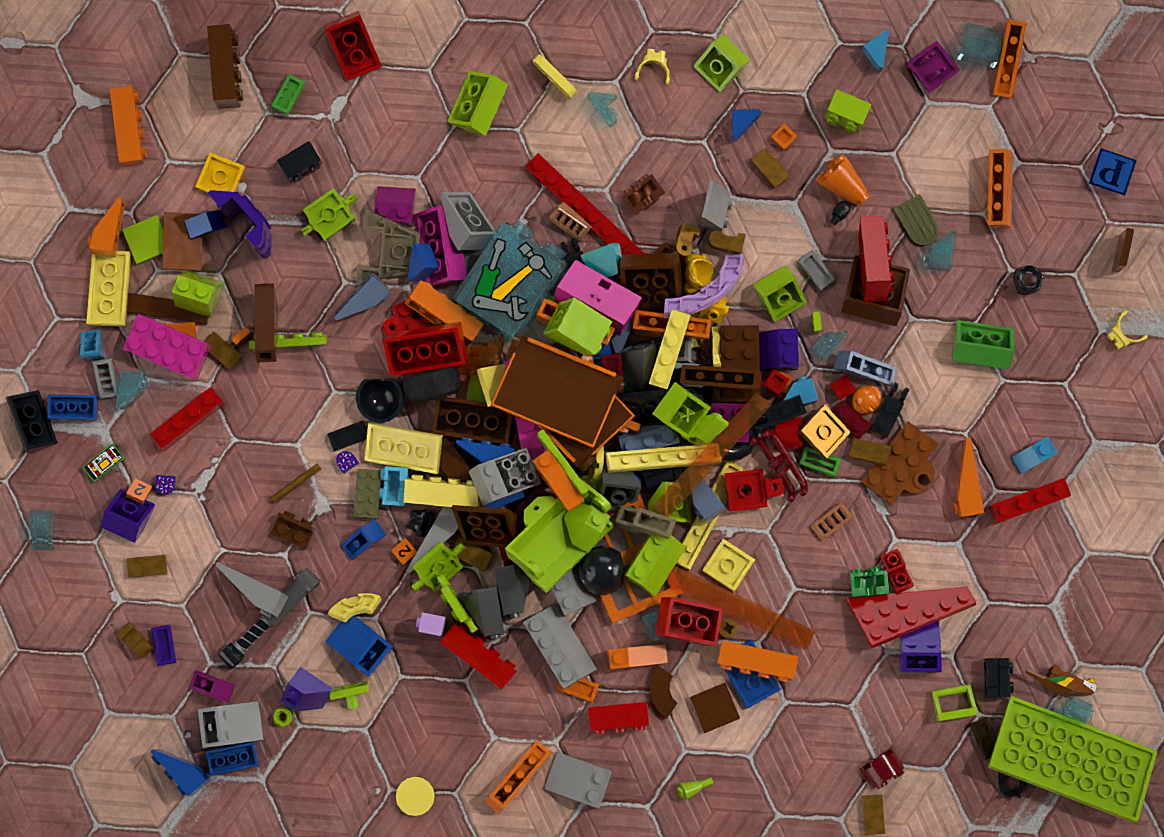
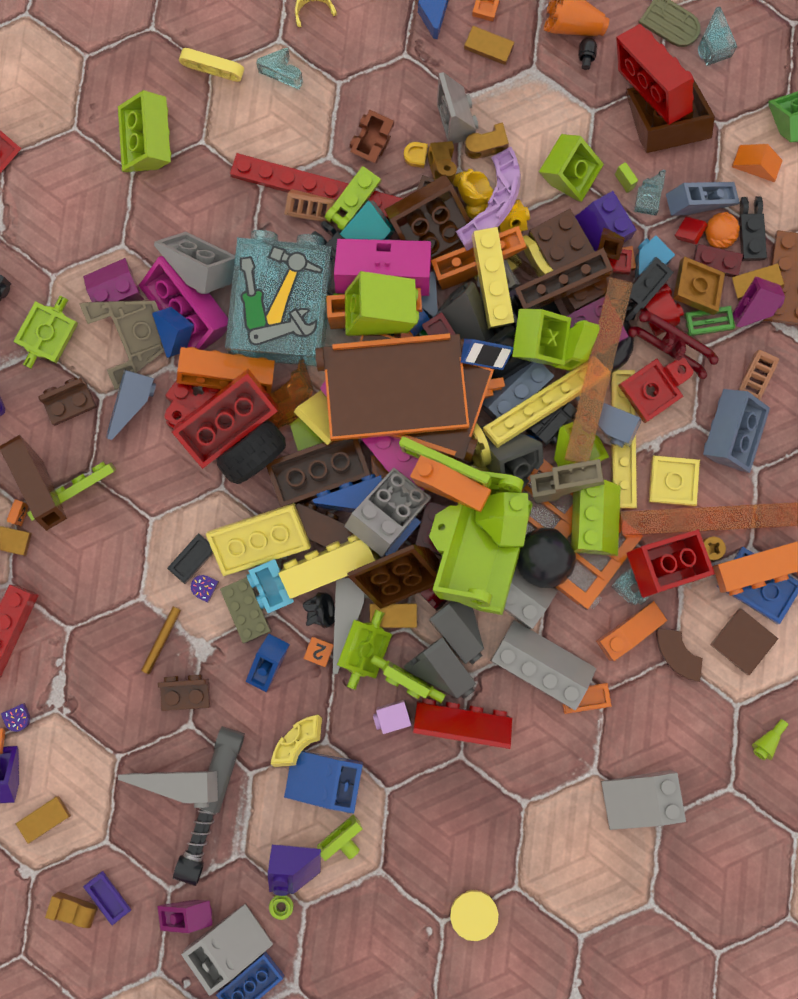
camera: 30 degrees left, 0 degrees up
black cylinder [355,378,404,423] -> none
orange slope [484,740,552,815] -> none
red brick [588,702,649,734] -> none
light grey tile [797,250,836,292] -> none
none -> reddish brown bracket [38,378,97,426]
none -> lime plate [324,166,381,231]
none -> yellow tile [404,142,428,168]
none -> slope [460,338,513,370]
none -> reddish brown slope [597,228,625,260]
none -> sand blue slope [703,389,770,473]
none -> orange slope [732,144,783,182]
none -> magenta slope [733,276,785,328]

